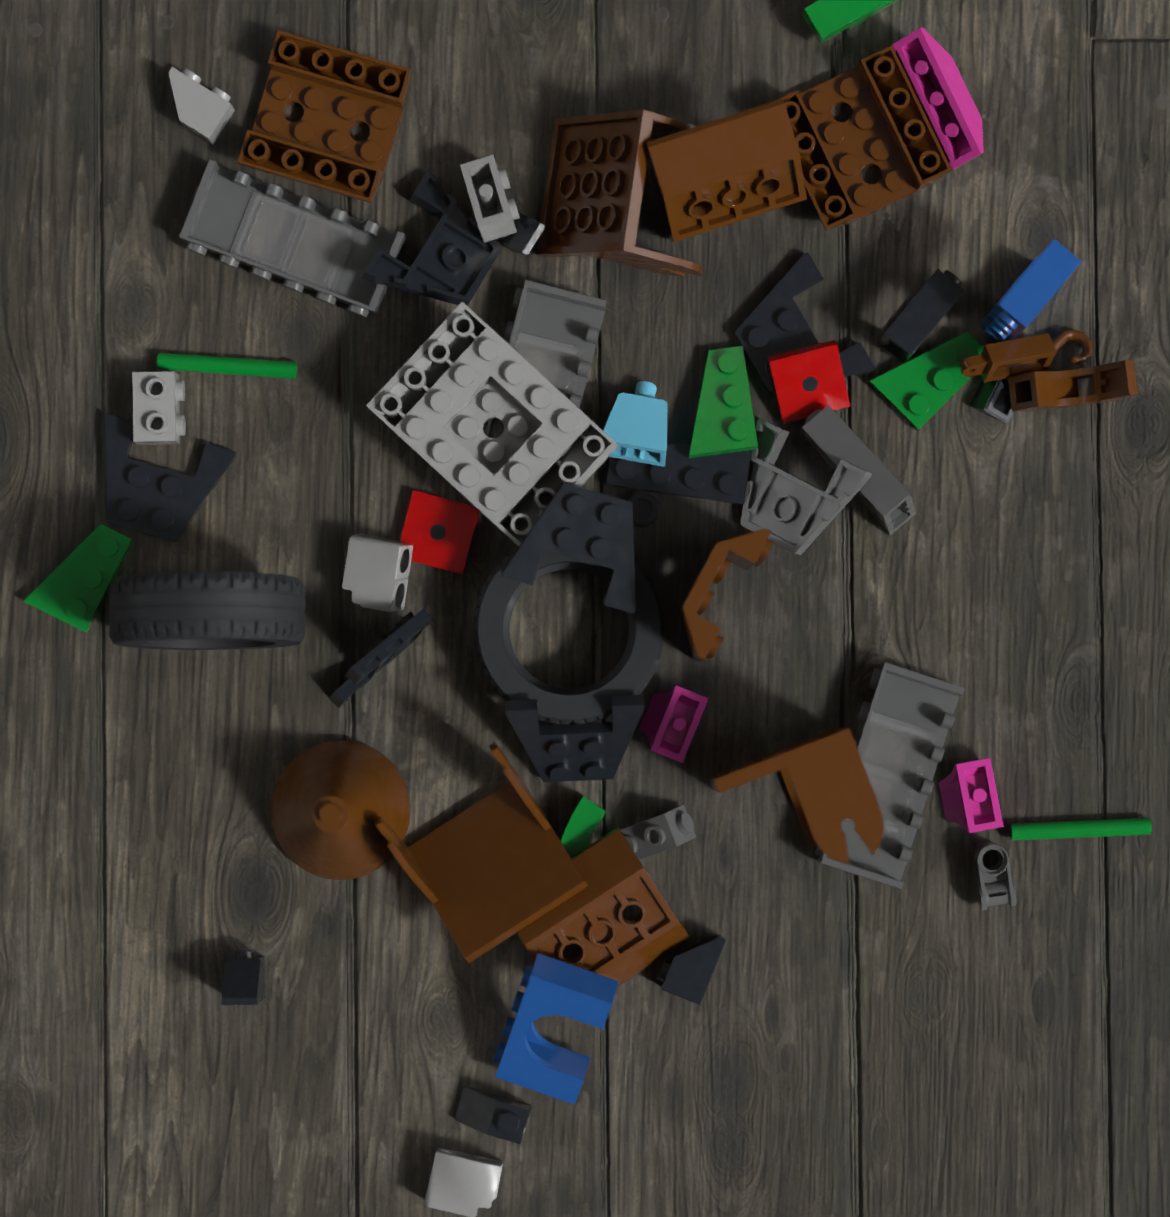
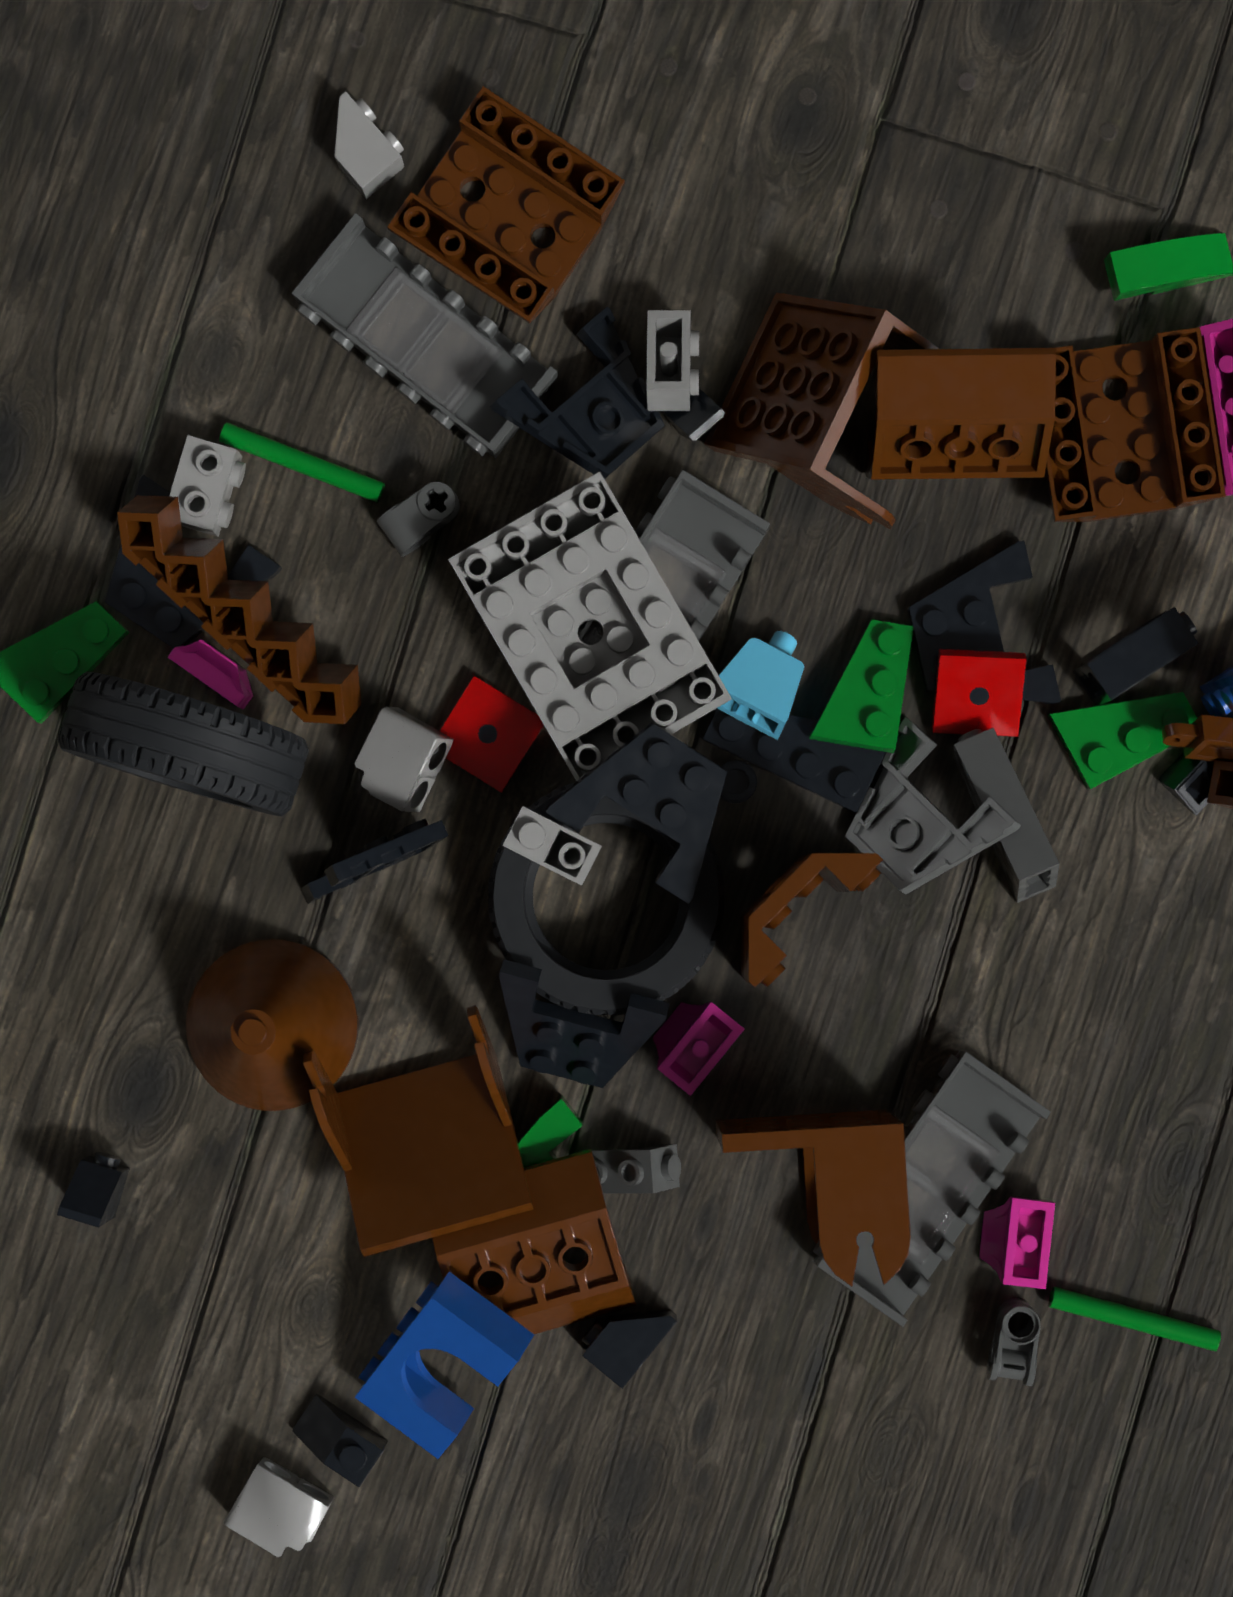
camera: 15 degrees right, 0 degrees up
none -> reddish brown brick [117,495,362,724]
none -> dark pink slope [168,640,253,710]
none -> dark grey piece [377,482,460,557]
none -> light grey slope [502,806,602,886]

